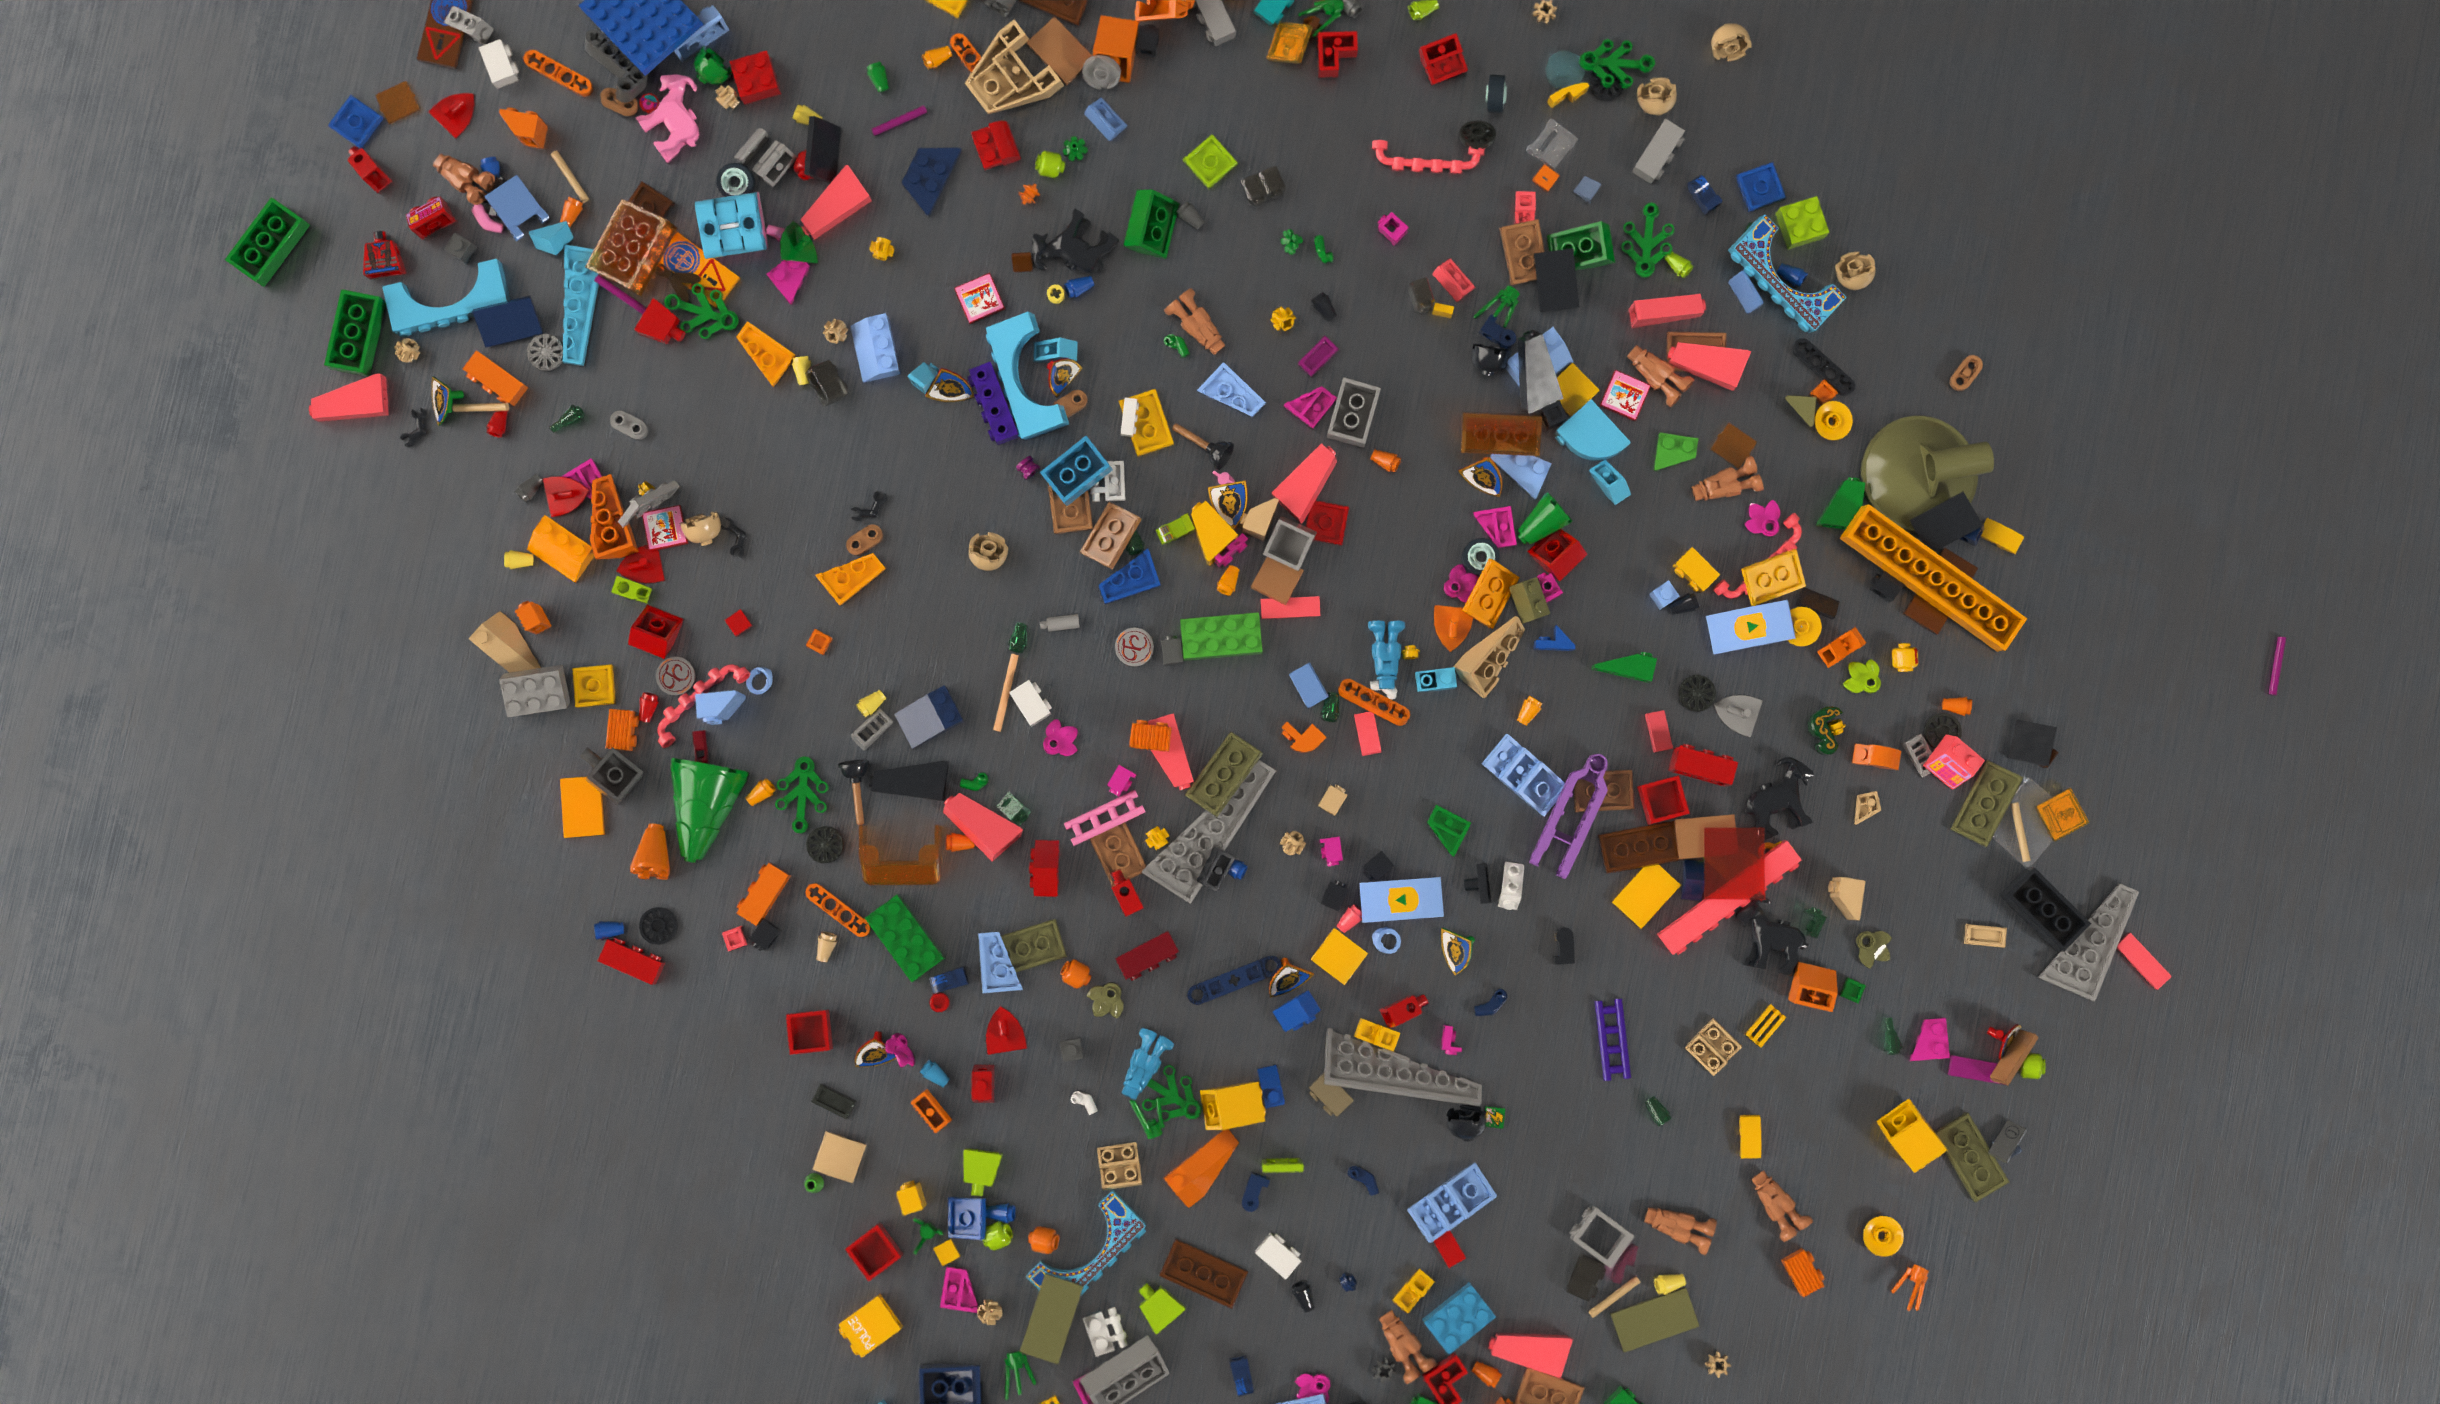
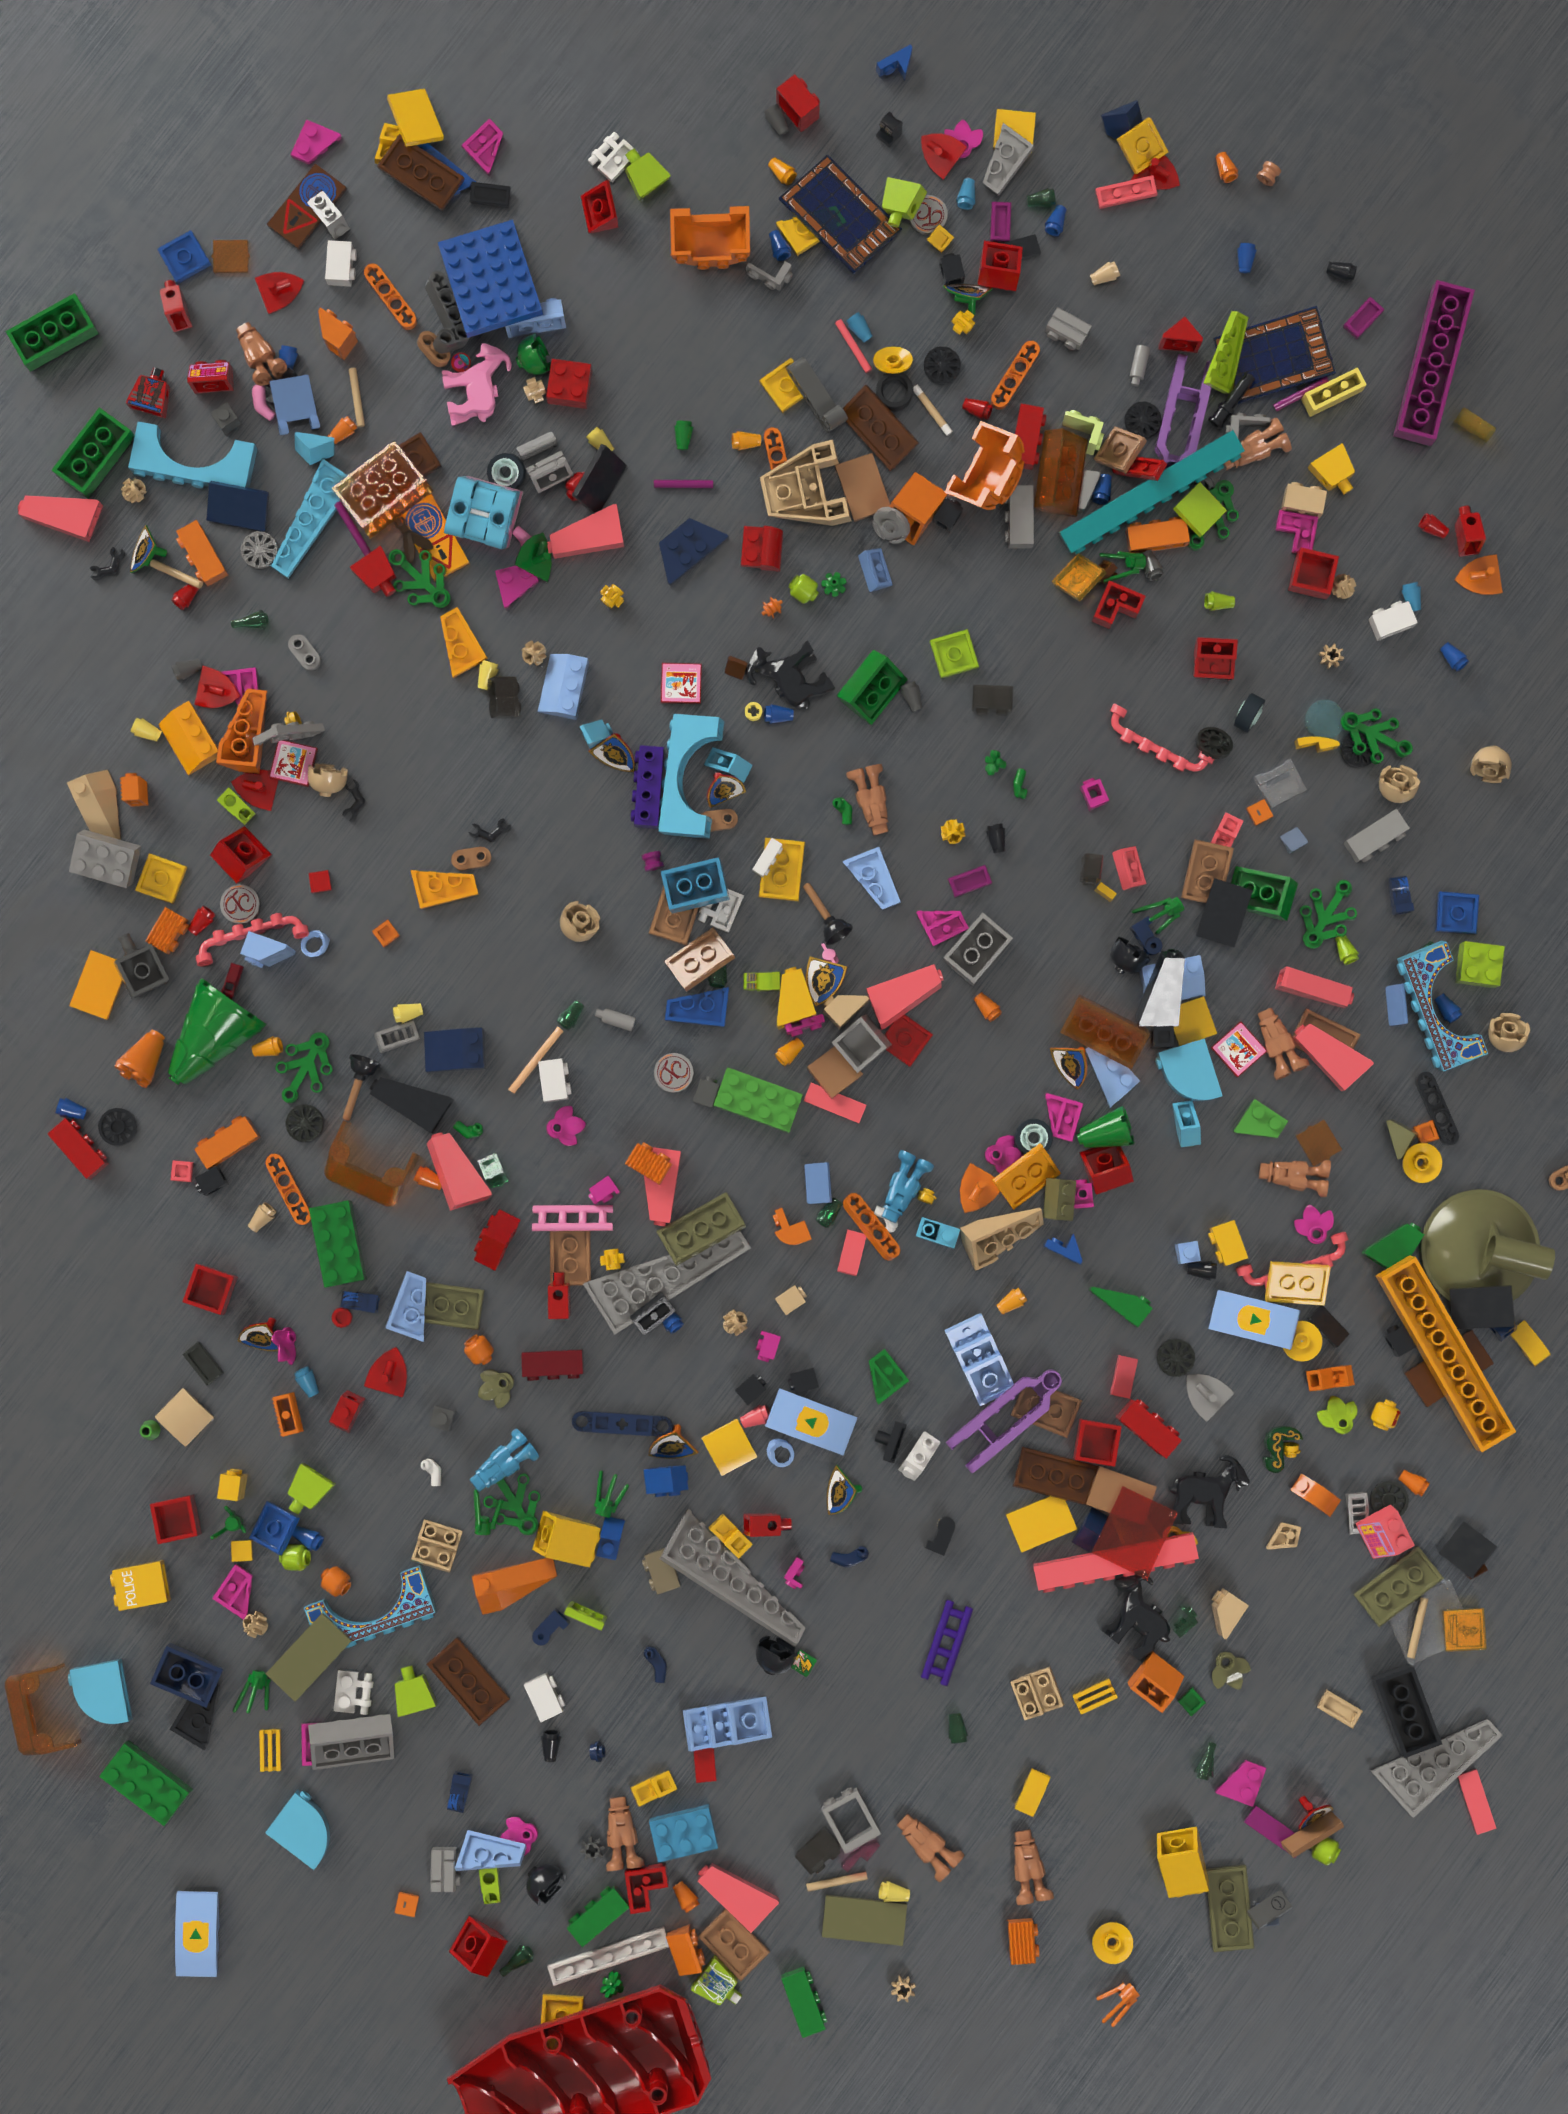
camera: 25 degrees right, 0 degrees up
none -> green plant [594,1470,629,1518]

